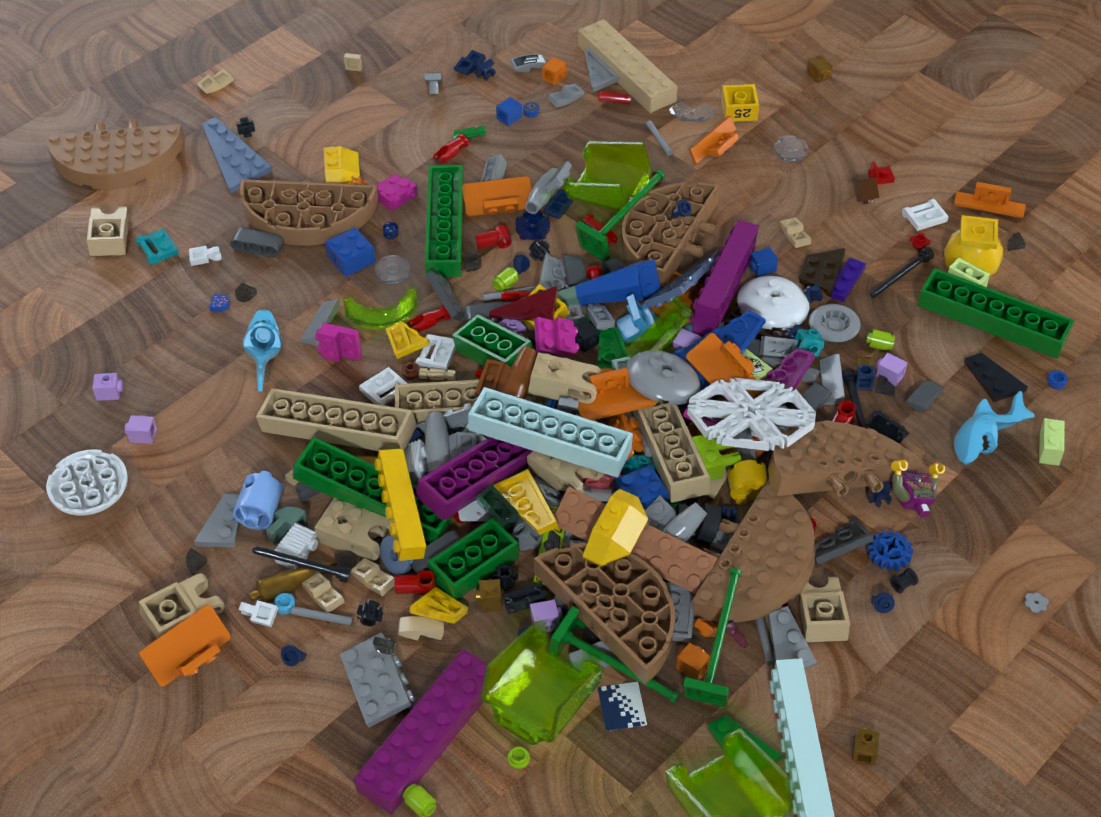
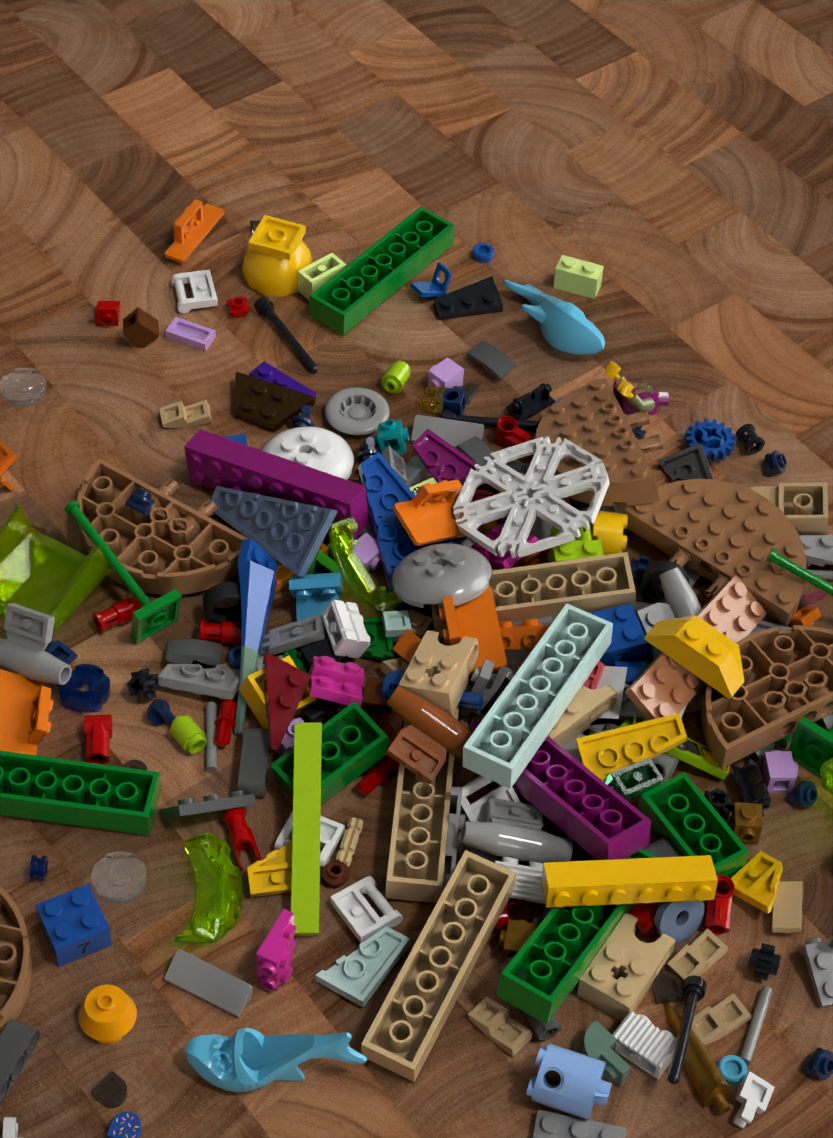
camera: 85 degrees left, 0 degrees up
light grey plant [1025,593,1049,614] -> none
none -> light orange cone [78,984,137,1044]
none -> lavender tile [165,317,216,351]
none -> lime tile [291,723,322,936]
none -> light aqua wing [315,926,410,1007]
none -> white brick [321,600,370,658]
none -> blue bracket [410,262,452,298]

